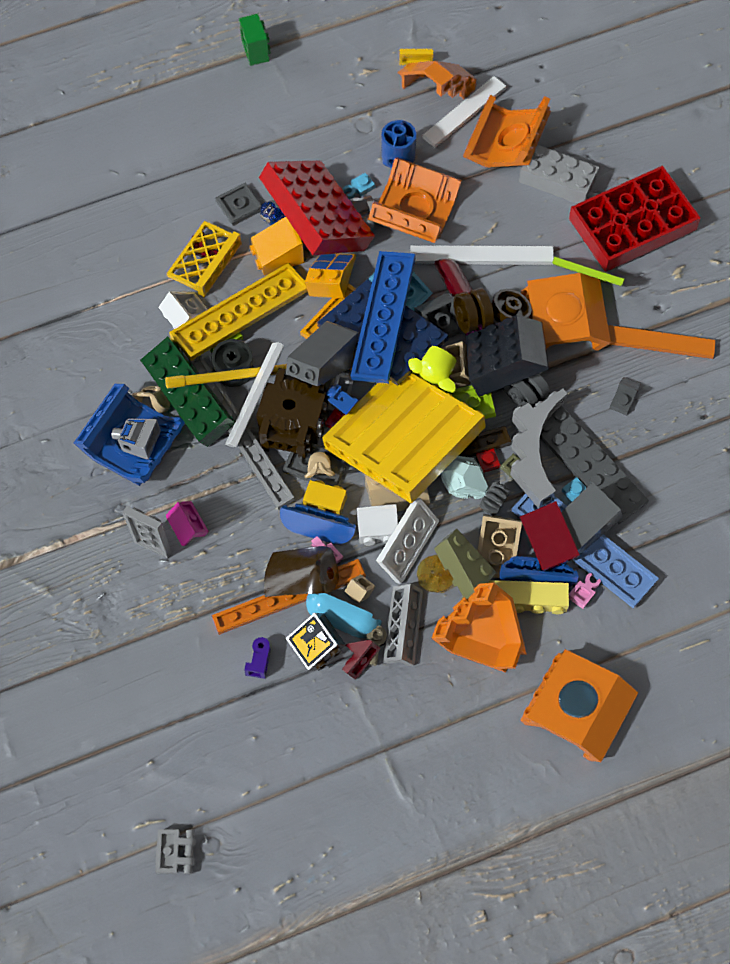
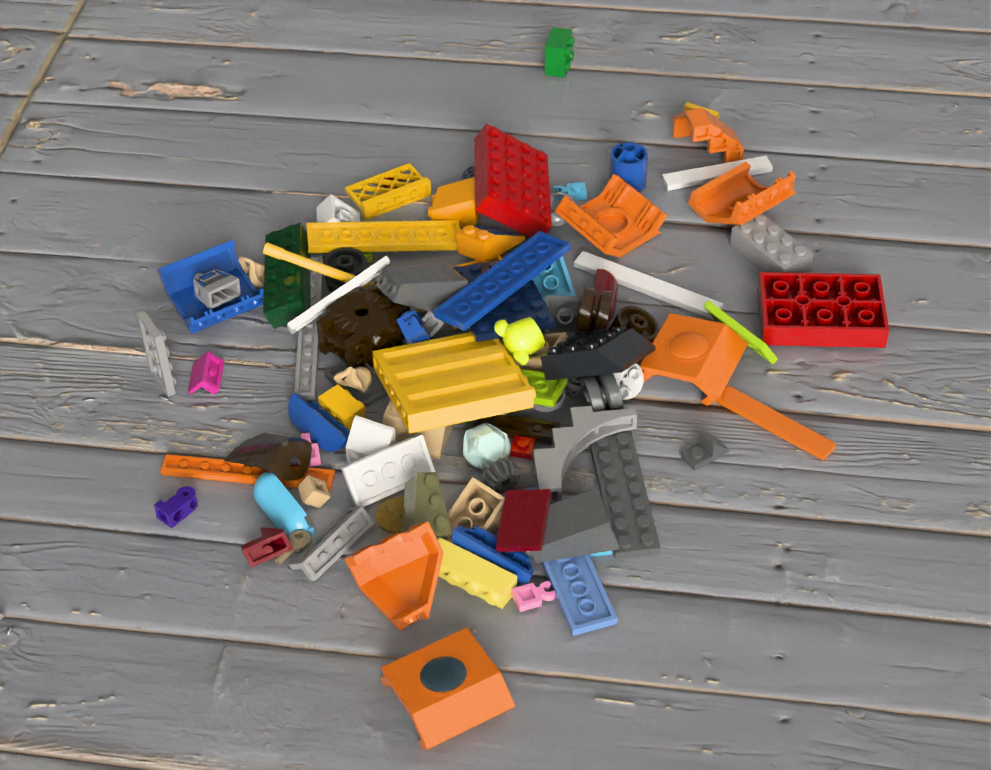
camera: 30 degrees right, 20 degrees down
dark grey tile [215,182,263,226] -> none
piece [286,613,346,671] -> none

